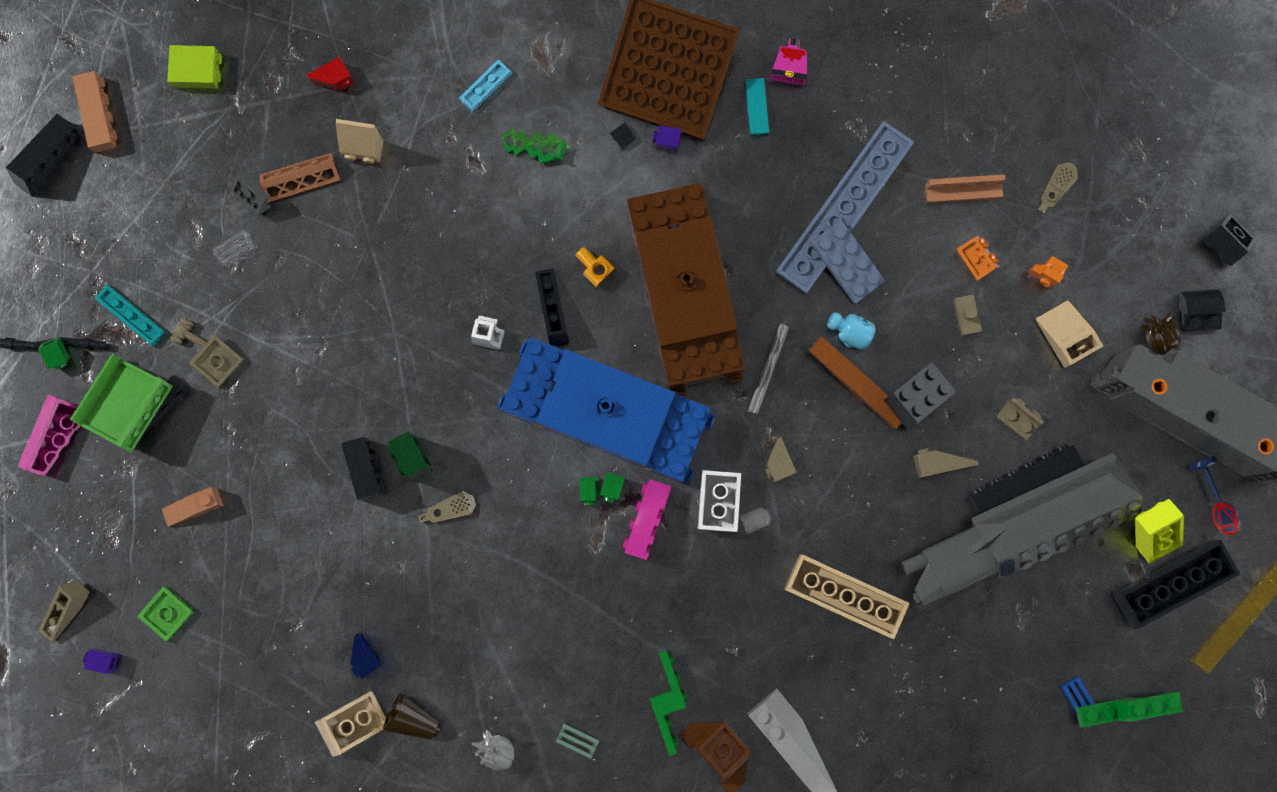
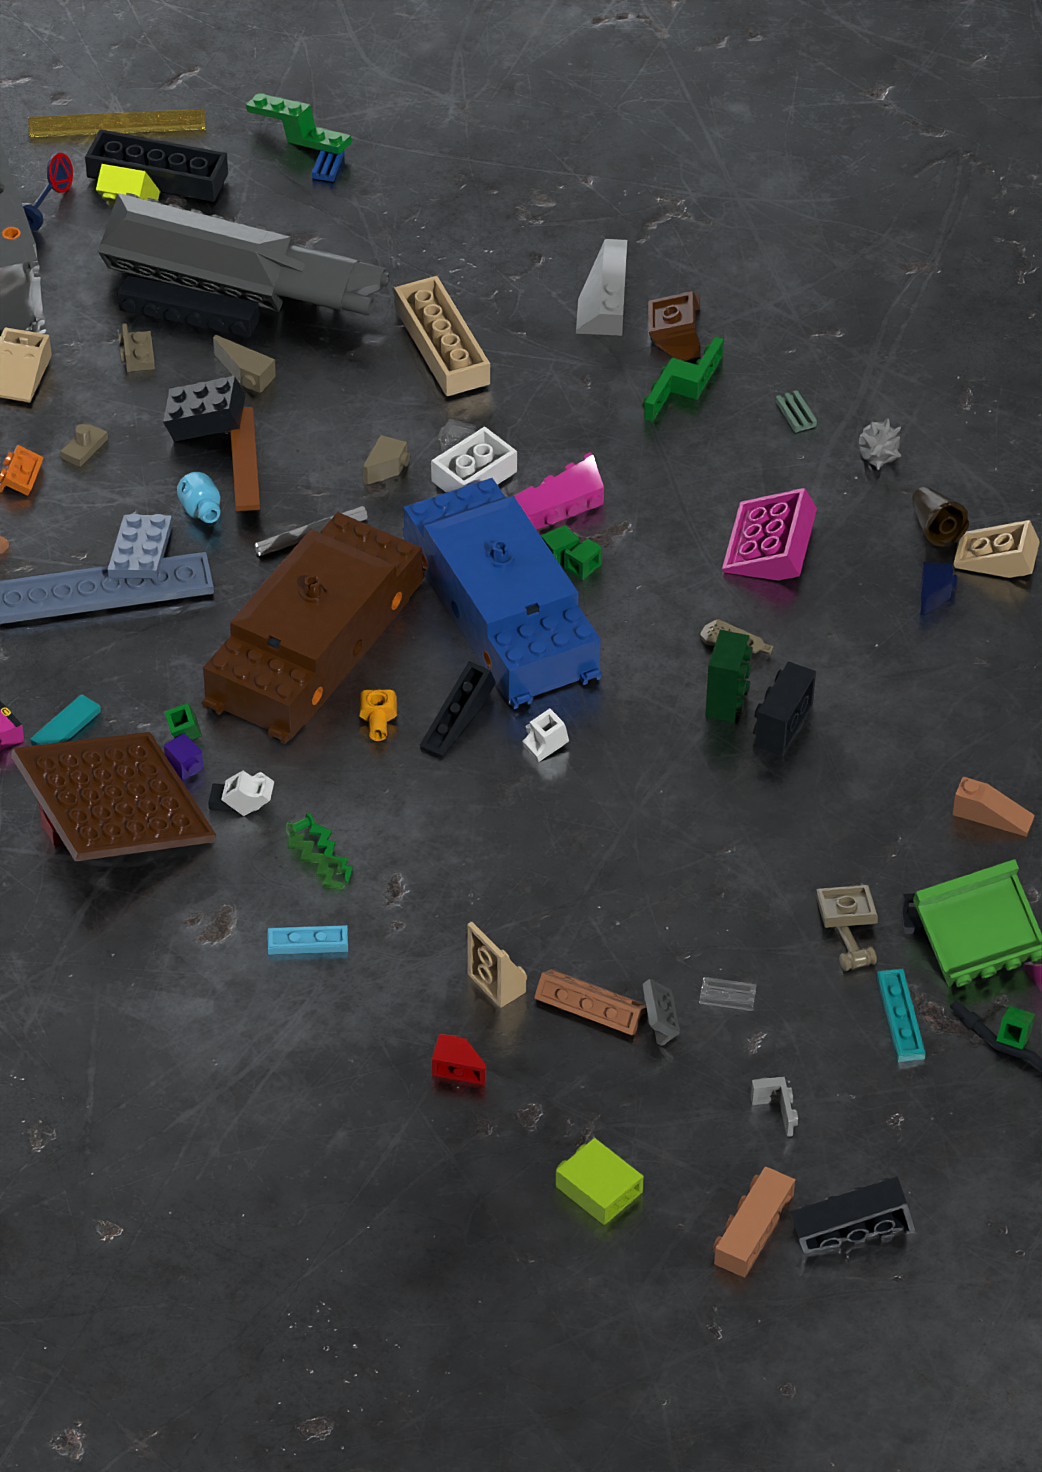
camera: 135 degrees left, 35 degrees down
none -> green brick [164,703,202,740]
none -> white brick [221,770,274,816]
none -> dark pink slope [722,488,817,580]
none -> light grey bracket [751,1077,798,1137]

